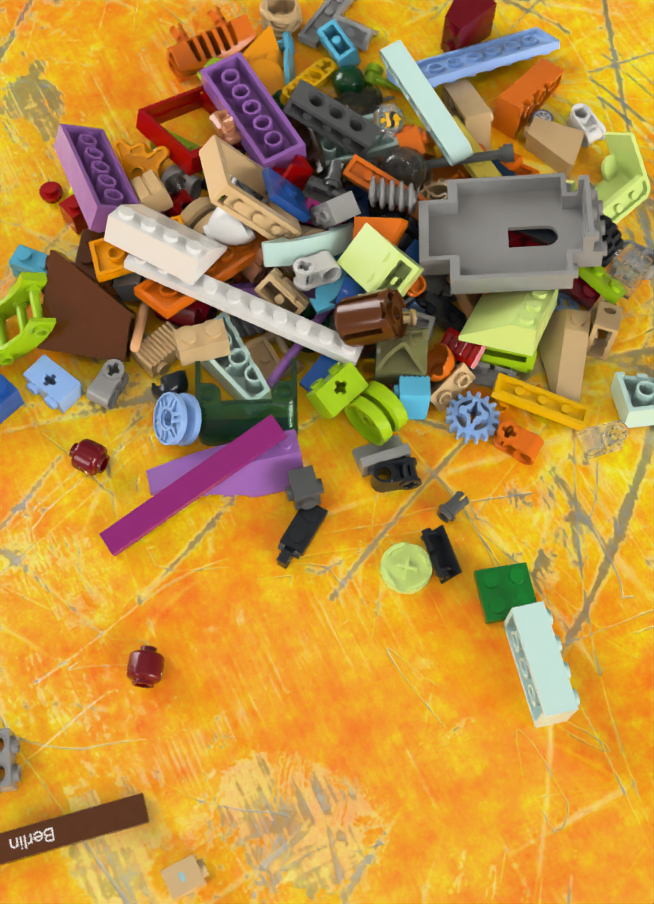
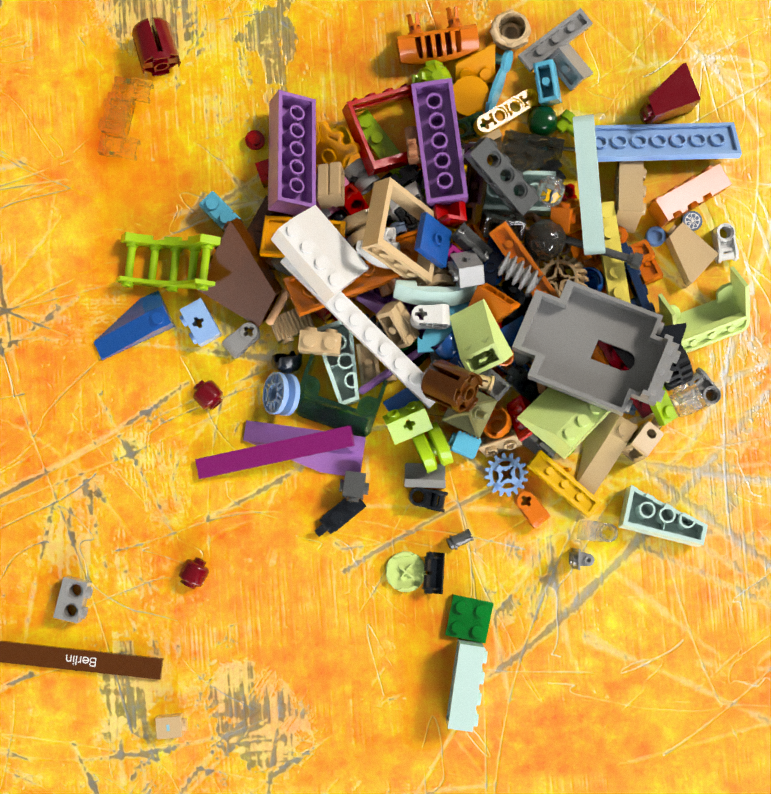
camera: 25 degrees right, 20 degrees up
clear smoke plate [163,173,186,194] -> none
dark grey pin [323,159,344,192] -> none
none -> light grey hinge [569,548,595,570]
none -> medium blue tile [645,226,666,247]

